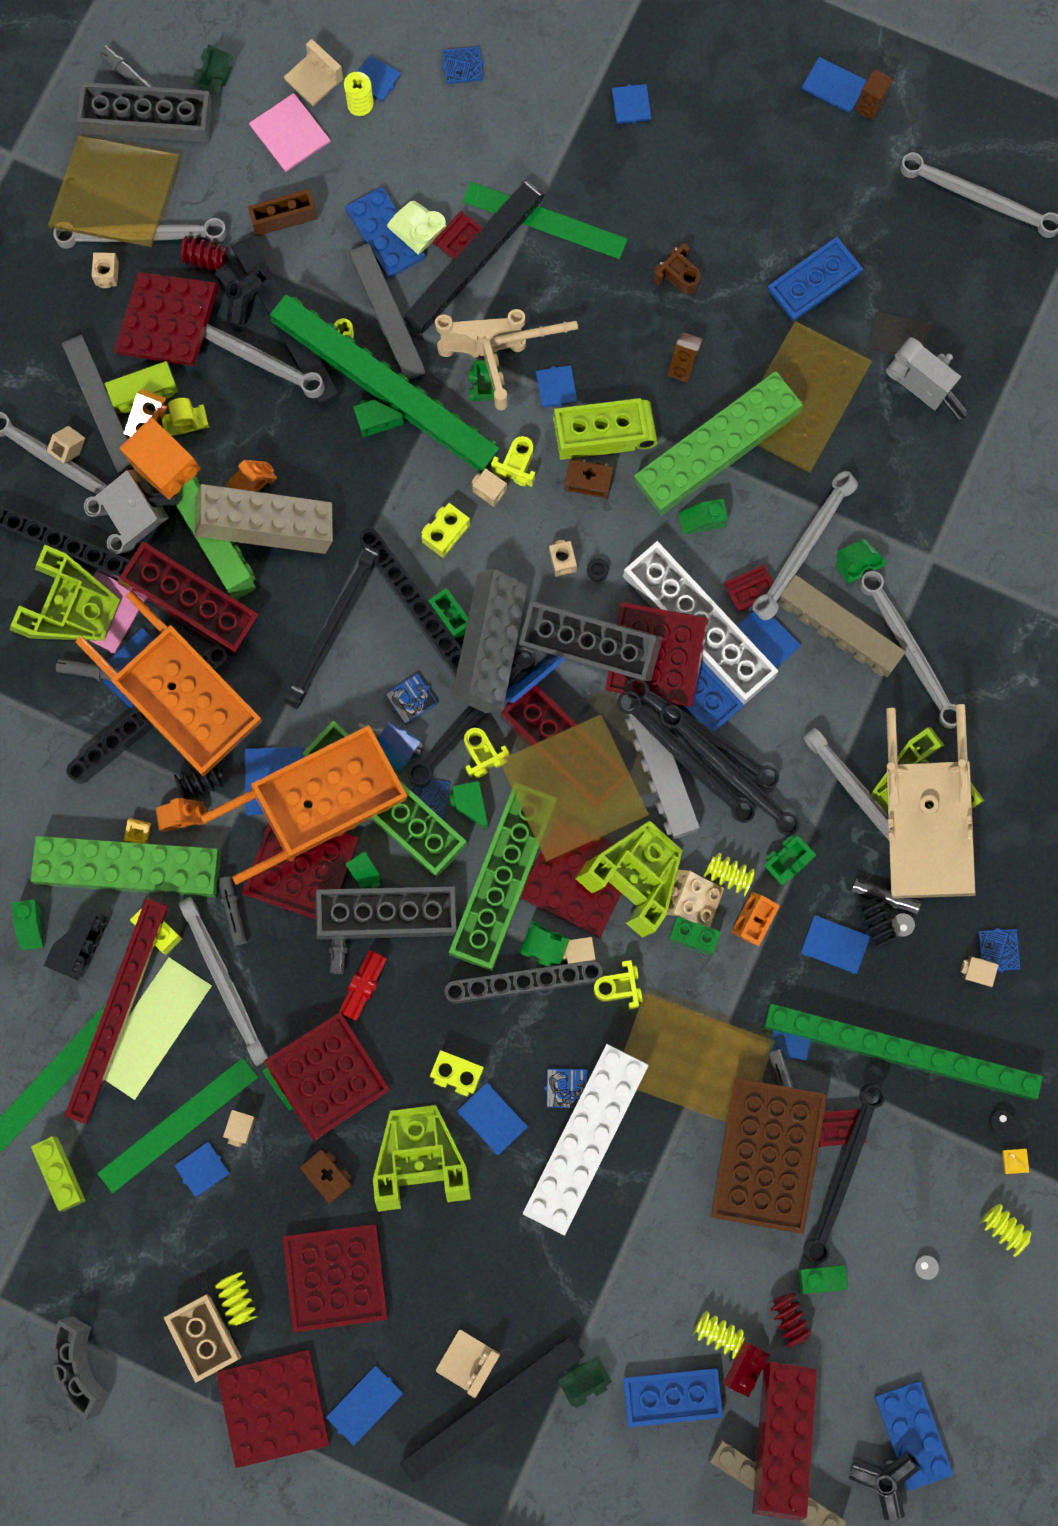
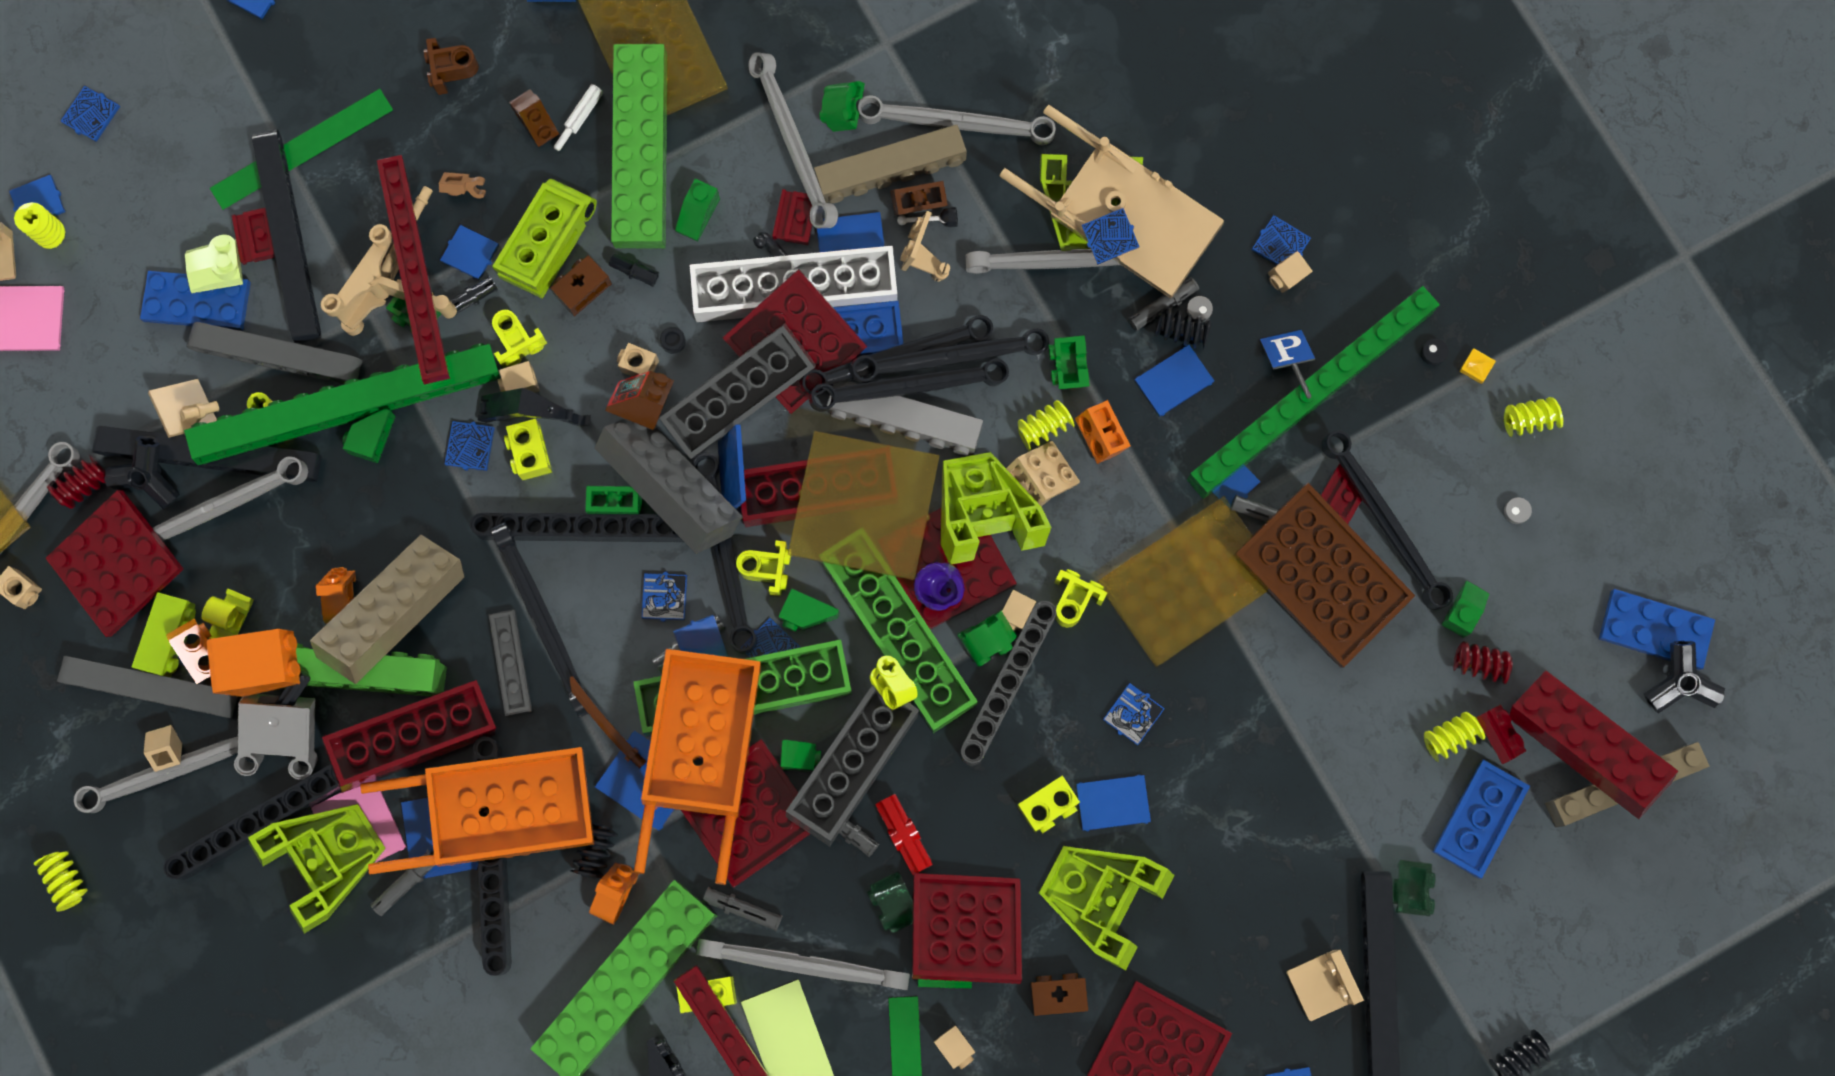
camera: 55 degrees left, 0 degrees up
yellow tile [123,818,152,844] -> none
reddish brown brick [247,189,318,236] -> none
white brick [523,1044,649,1236] -> none
green brick [669,916,721,956] -> none
none -> tan plate [148,379,219,438]
none -> dark red plate [377,155,450,385]
none -> medium nougat plate [439,172,486,198]
none -> blue piece [445,421,495,471]
none -> black pin [450,276,498,316]
none -> black hinge [478,388,591,427]
none -> dark grey tile [489,610,533,717]
none -> white axle [554,84,603,151]
none -> reddish brown sword [570,676,647,769]
none -> reddish brown slope [605,371,674,430]
none -> black axle [608,254,659,287]
none -> black arm [753,232,788,257]
none -> clear green cylinder [867,871,913,934]
none -> neon yellow piece [870,656,918,710]
none -> reddish brown brick [890,181,948,215]
none -> black hinge [897,207,958,227]
none -> tan plate [900,211,950,282]
none -> dark purple piece [914,562,965,611]
none -> blue piece [1082,208,1139,265]
none -> blue piece [1260,330,1315,399]

